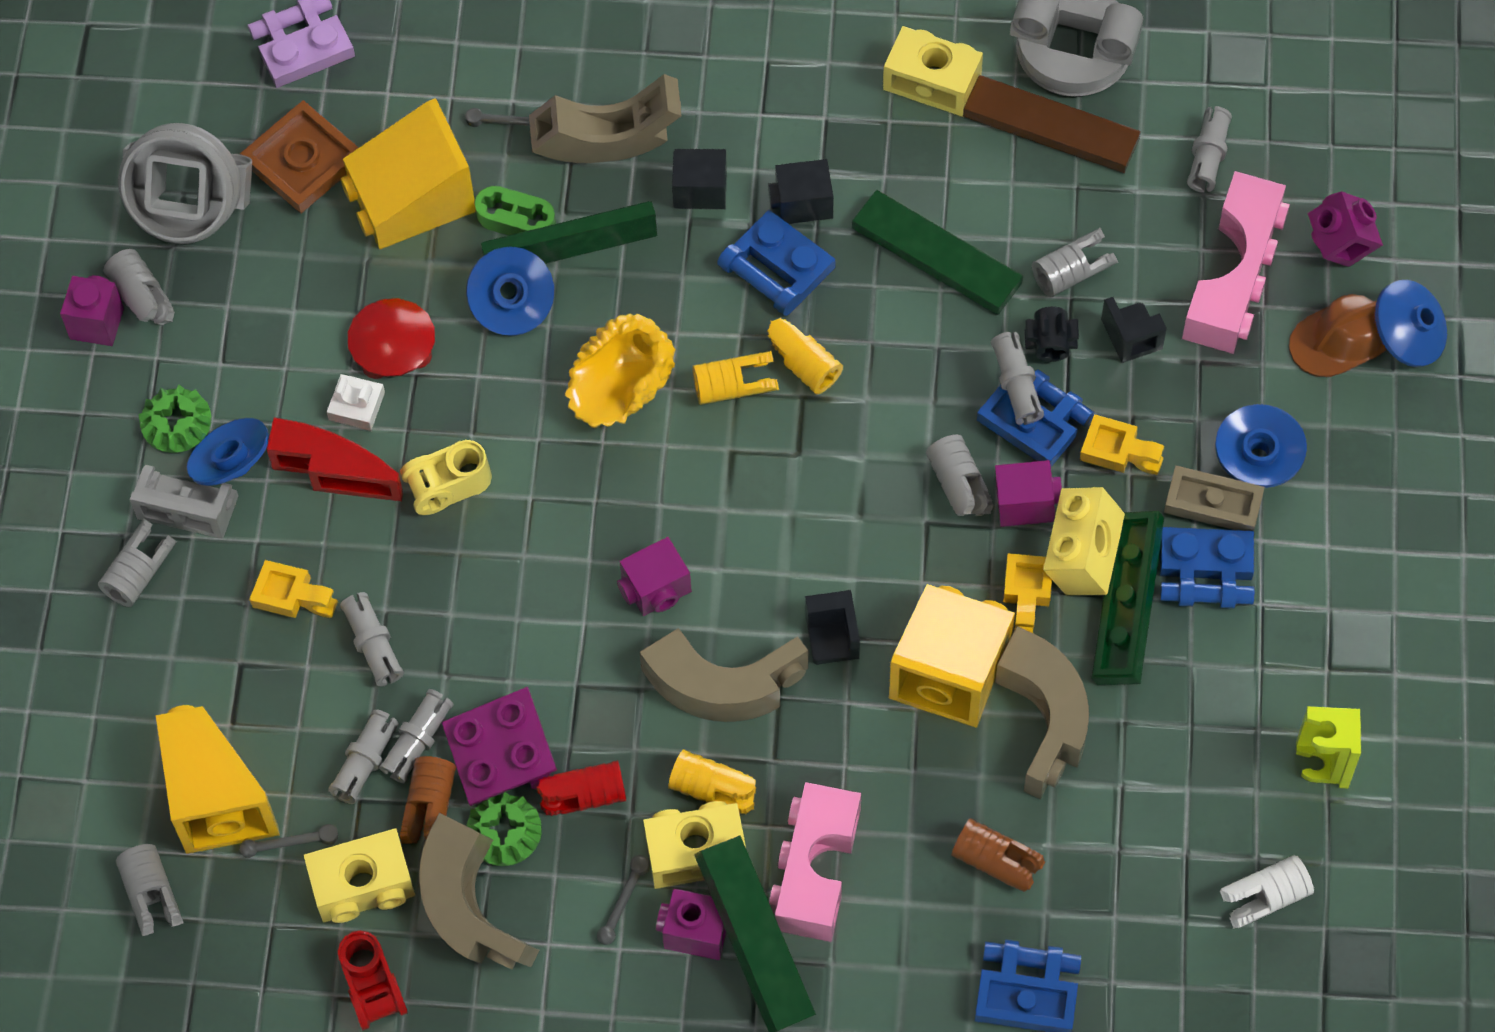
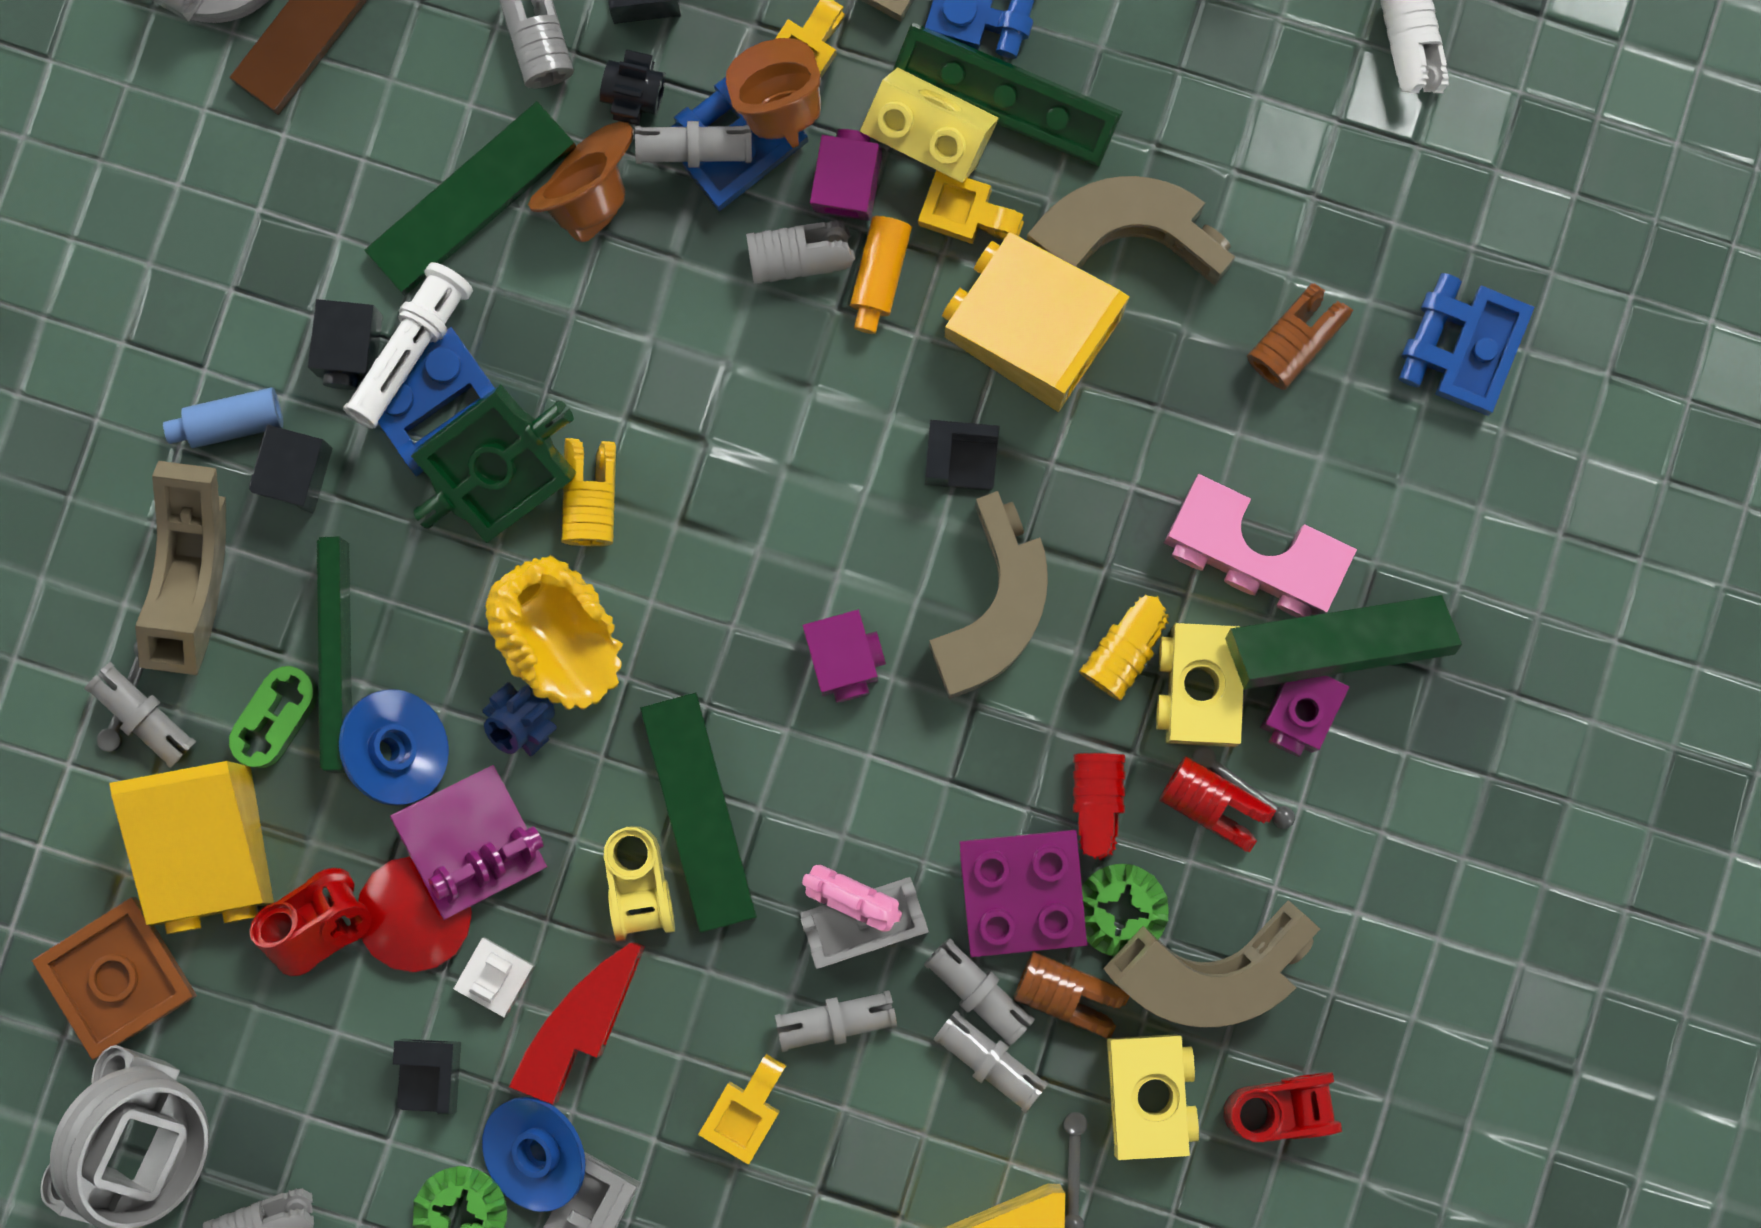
camera: 75 degrees left, 20 degrees up
yellow hinge [767,318,843,395] -> none
light yellow brick [883,26,983,117] -> none
none -> light grey pin [84,662,196,768]
none -> medium blue cylinder [163,387,283,448]
none -> red piece [250,868,372,976]
none -> white pin [343,262,473,429]
none -> magenta hinge [390,765,547,920]
none -> black panel [393,1039,461,1115]
none -> dark green plate [411,384,576,543]
none -> dark blue gear [482,682,557,756]
none -> dark orange piece [528,121,634,242]
none -> dark green tile [640,692,757,933]
none -> dark orange piece [726,38,822,148]
none -> light grey hinge [800,877,929,969]
none -> bright pink axle [802,865,902,932]
none -> light orange cylinder [850,216,912,334]
none -> red hinge [1159,756,1276,853]

